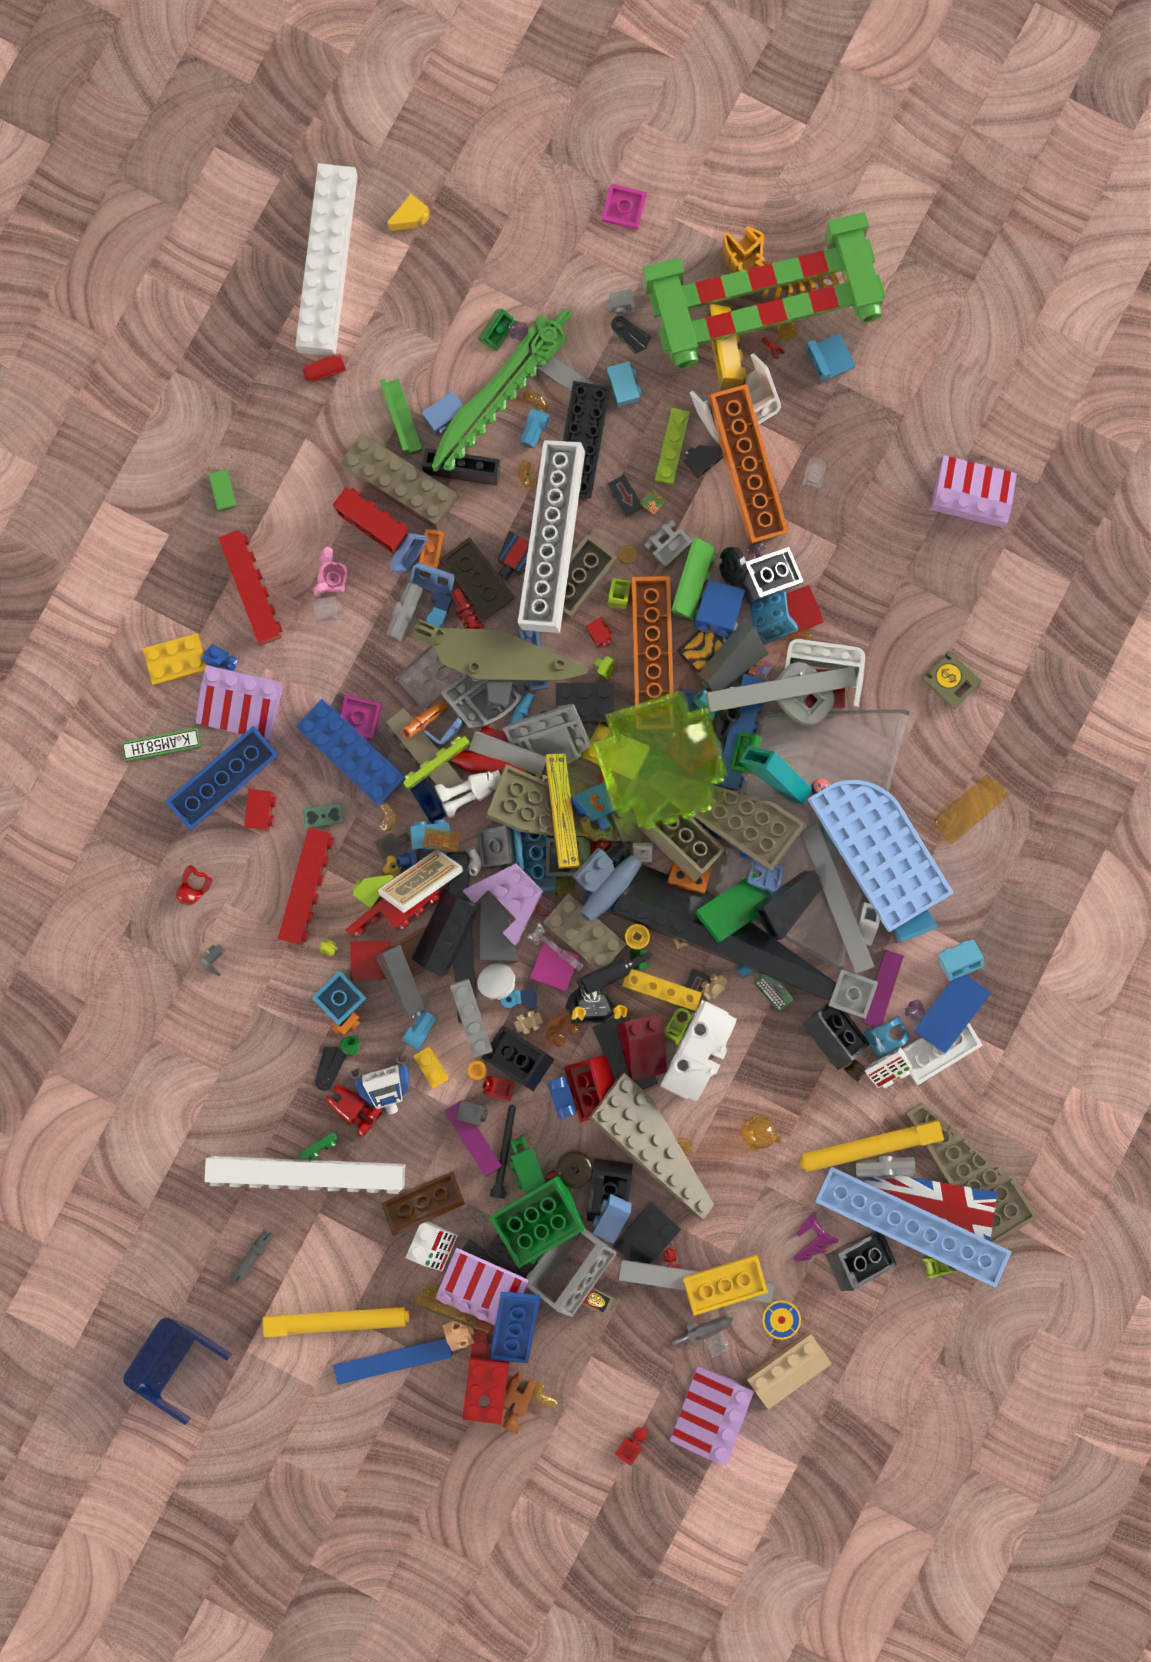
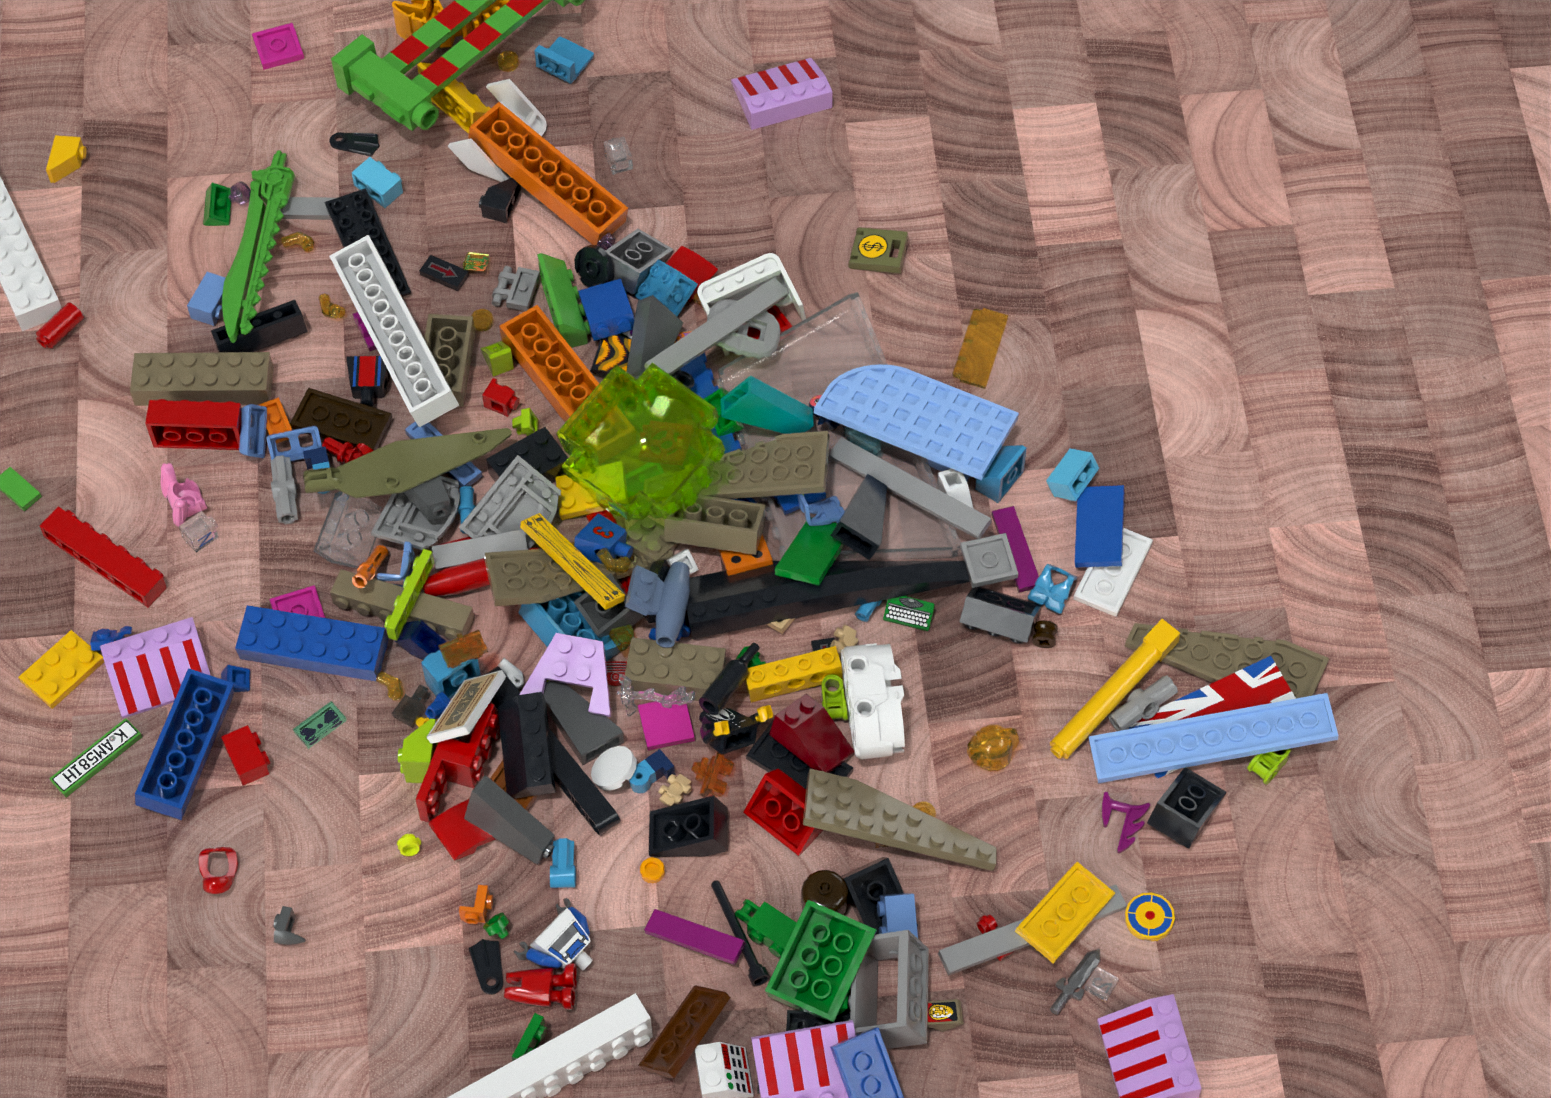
camera: 30 degrees left, 25 degrees down
red brick [278,827,334,945] -> none
dark azure brick [311,970,368,1026] -> none
bright green fence [380,378,423,456] -> none
yellow plate [413,1046,449,1089] -> none
white piece [435,770,501,818] -> none
light grey plate [450,978,492,1057] -> none
dark grey bracket [456,1100,488,1125] -> none
flat silver tile [477,825,516,868] -> none
red bracket [482,1075,515,1101] -> none
dark azure piece [520,408,550,449] -> none
blue piece [547,1076,577,1119] -> none
light grey brick [606,289,635,314] -> none
black slope [613,1202,681,1264] -> none
yellow wheel [624,924,650,950] -> none
lime plate [655,408,690,486] -> none
tan slope [745,1331,832,1410] -> none
red hand [762,337,785,359] -> none
white slope [865,1046,913,1088] -> none
clear purple tile [904,1000,925,1020] -> none
none -> blue slope [221,665,250,692]

